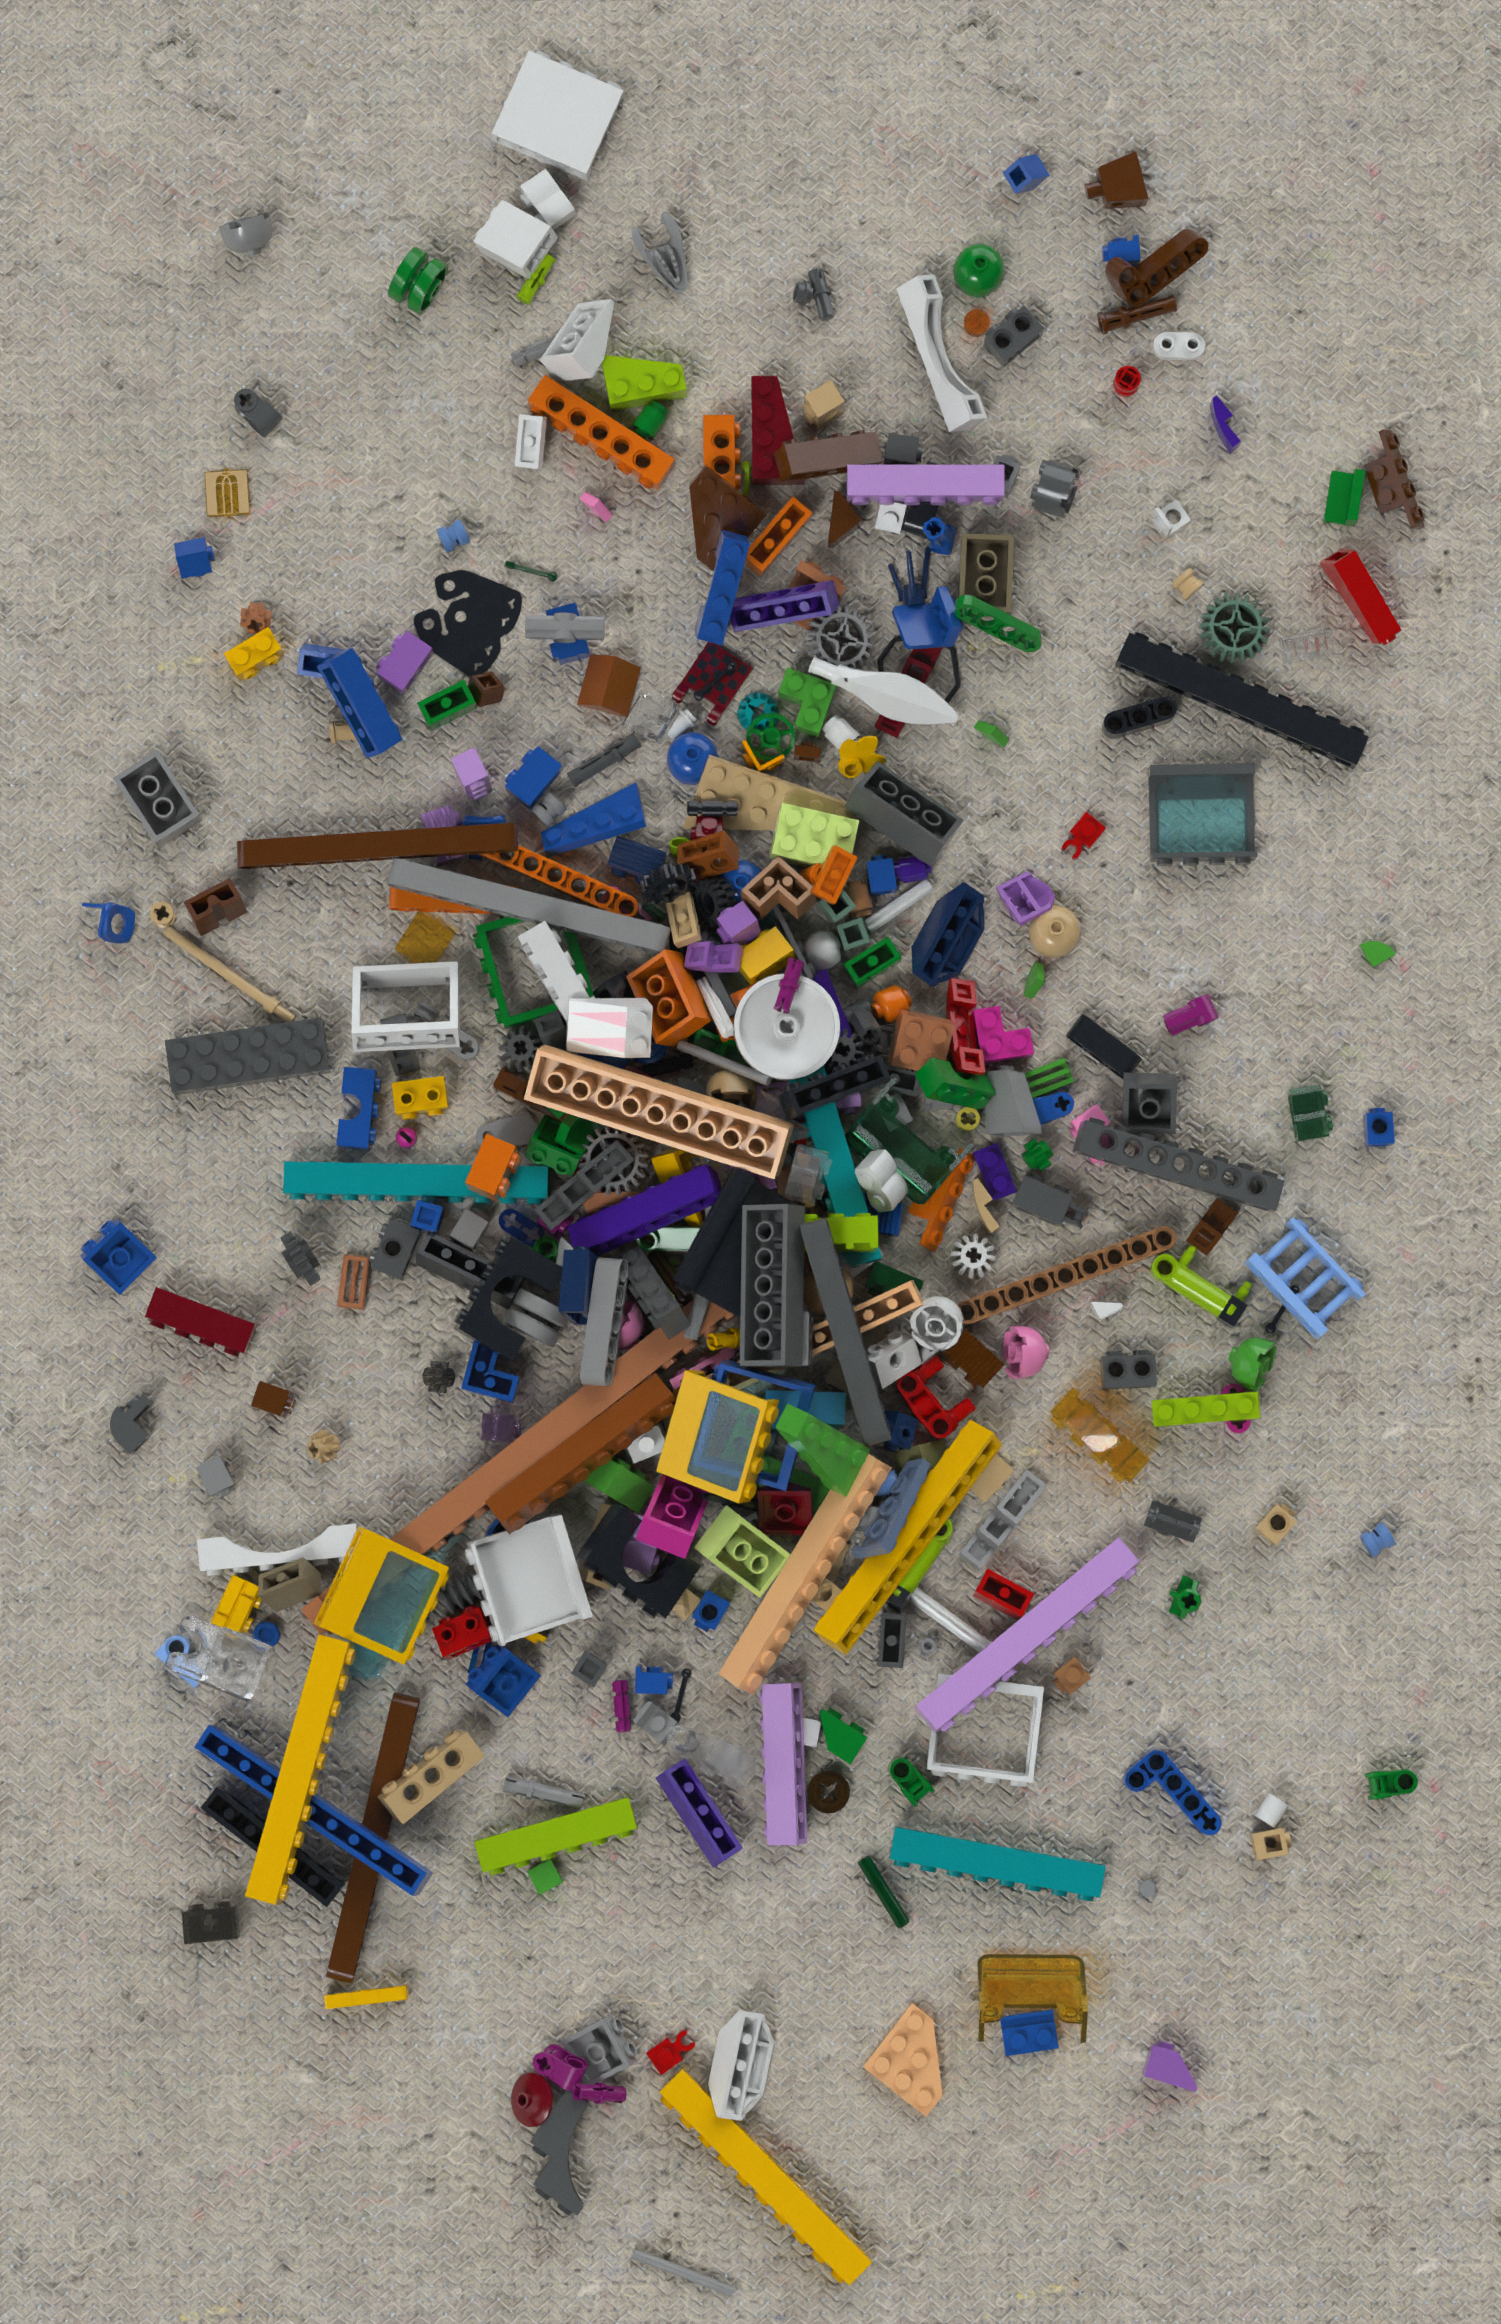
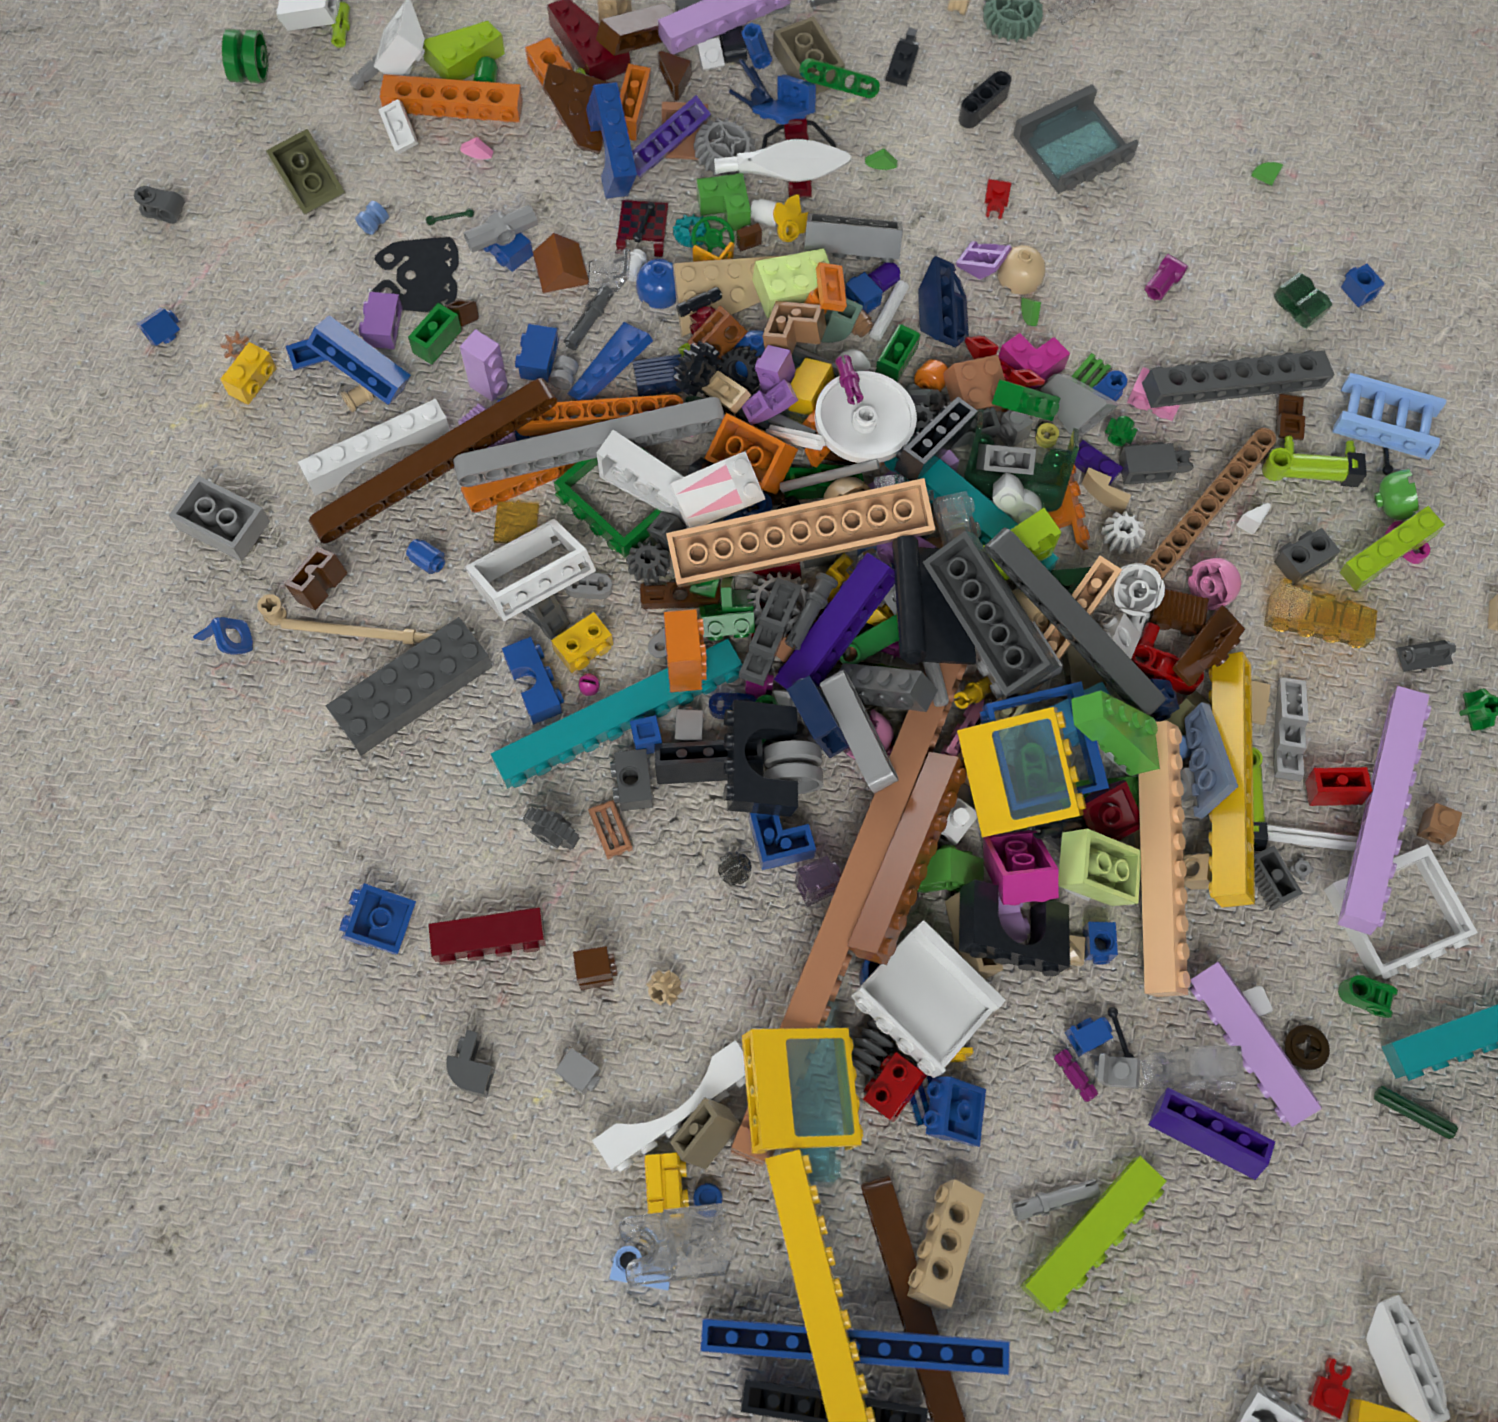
camera: 30 degrees left, 15 degrees down
piece [205,468,250,519] -> none
light grey cylinder [219,212,272,257] -> none
bright green tile [527,1859,563,1895] -> none
dark grey brick [571,1651,608,1688] -> none
green slope [819,1707,868,1765] -> none
sand green brick [837,917,871,951] -> none
black beam [1066,1014,1142,1080] -> none
black brick [1115,632,1369,770] -> none
dark grey brick [1122,1073,1177,1134] -> none
none -> olive slope [266,129,345,215]
none -> white arch [298,399,450,496]
none -> blue brick [406,539,445,574]
none -> dark grey pin [785,573,838,650]
none -> black hinge [885,27,919,86]
none -> light grey brick [976,444,1036,475]
none -> reddish brown bracket [1173,605,1245,687]

